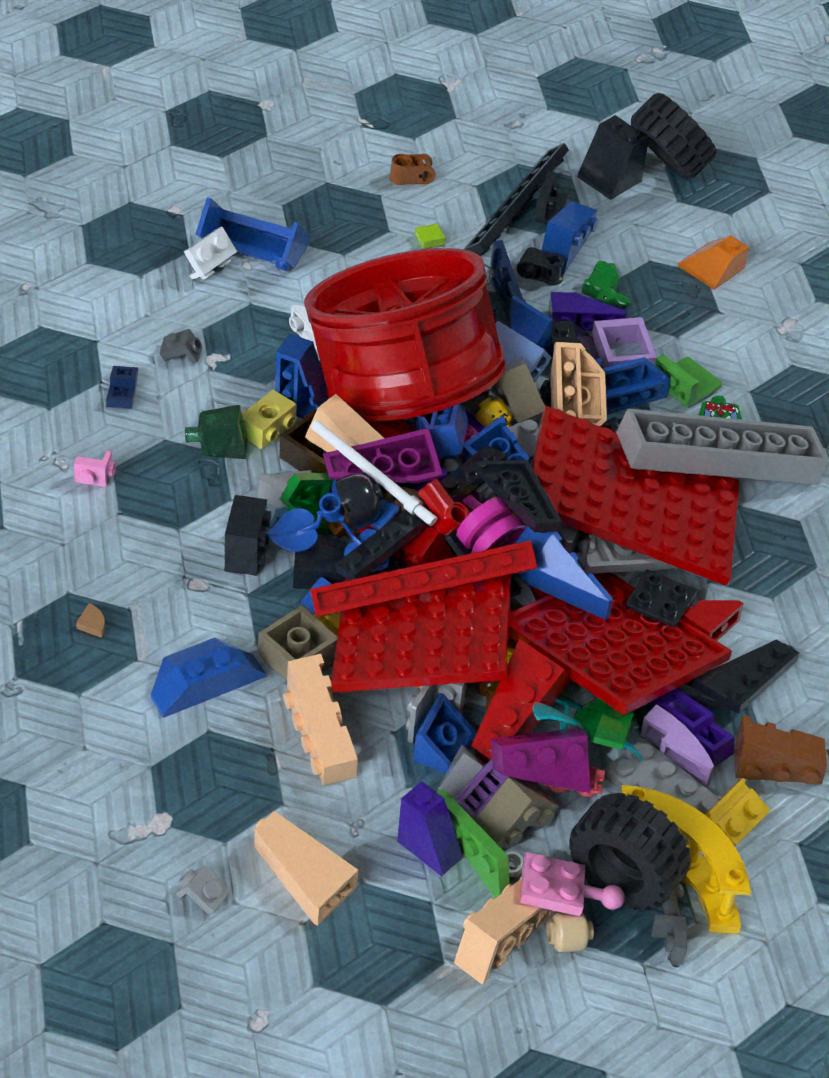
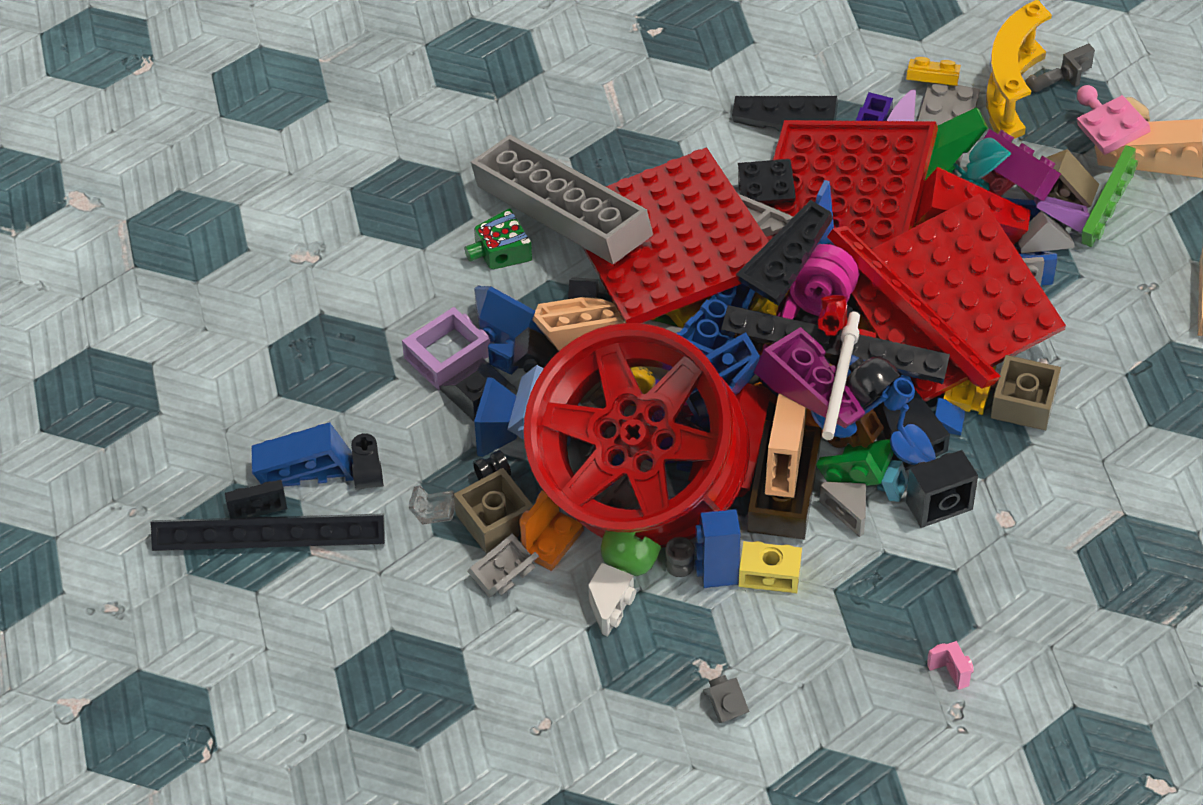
camera: 115 degrees left, 5 degrees up
medium nougat tile [76,603,105,638] -> none
dark blue slope [106,366,139,409] -> none
blue wedge [151,637,266,718] -> none
white bracket [184,227,237,280] -> none
clear green torso [185,405,248,459] -> none
blue windscreen [195,197,311,272] -> none
light nougat wedge [283,654,358,786] -> none
dark orange piece [389,154,436,185] -> none
dark purple slope [397,781,462,876] -> none
lime tile [415,223,446,249] -> none
dark blue wing [489,240,526,316] -> none
white hinge [506,851,523,879] -> none
dark purple slope [548,292,626,331] -> none
black tyre [569,793,690,911] -> none
black slope [577,115,649,200] -> none
green animal [582,261,631,306] -> none
black tyre [630,93,717,180] -> none
bright green bracket [655,354,722,408] -> none
orange slope [678,235,749,290] -> none
red slope [682,600,744,641] -> none
dark orange wedge [734,715,827,784] -> none

